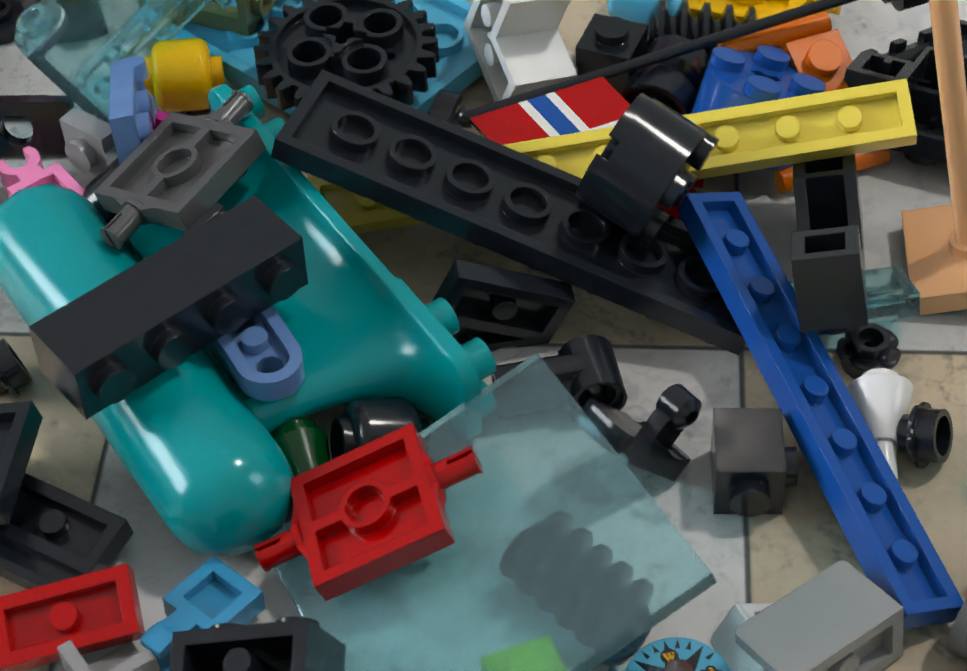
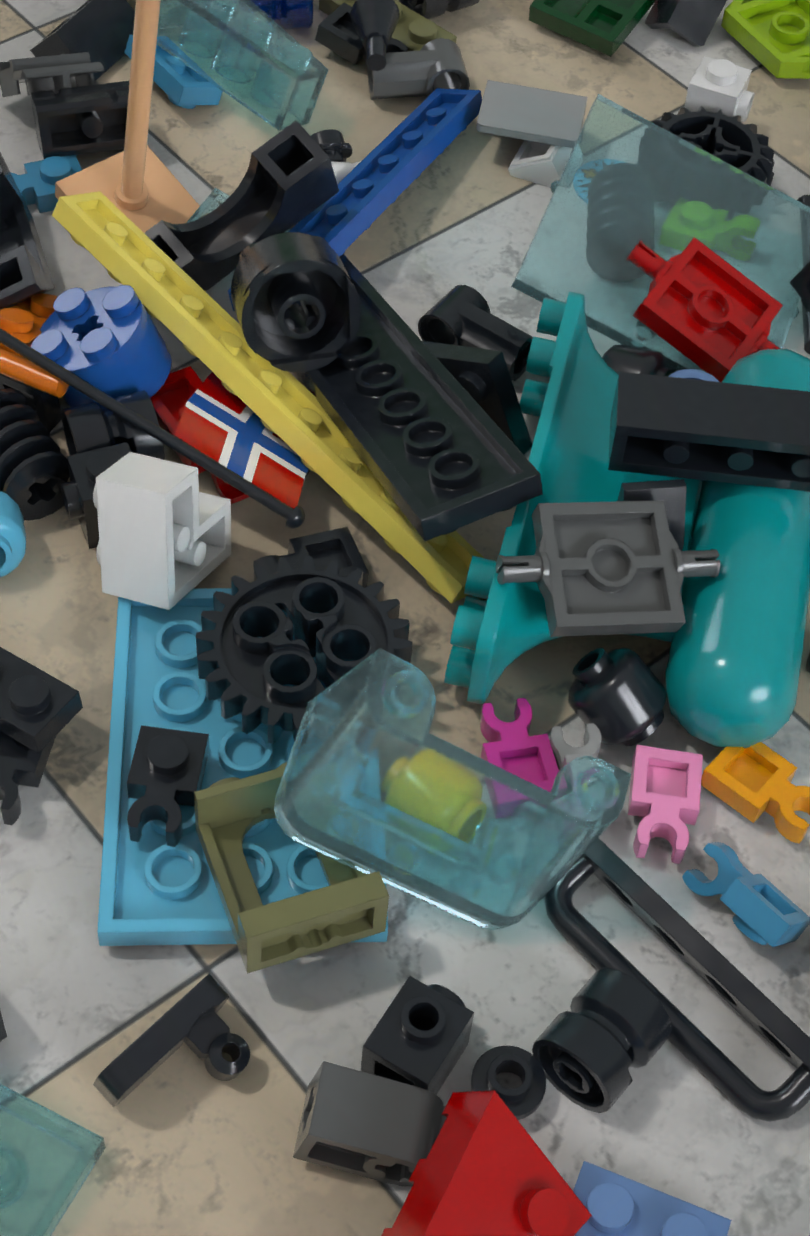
camera: 140 degrees left, 5 degrees up
medium blue plate [109,56,158,164] -> none
black piece [573,384,702,481] -> none
black brick [710,408,798,517] -> none

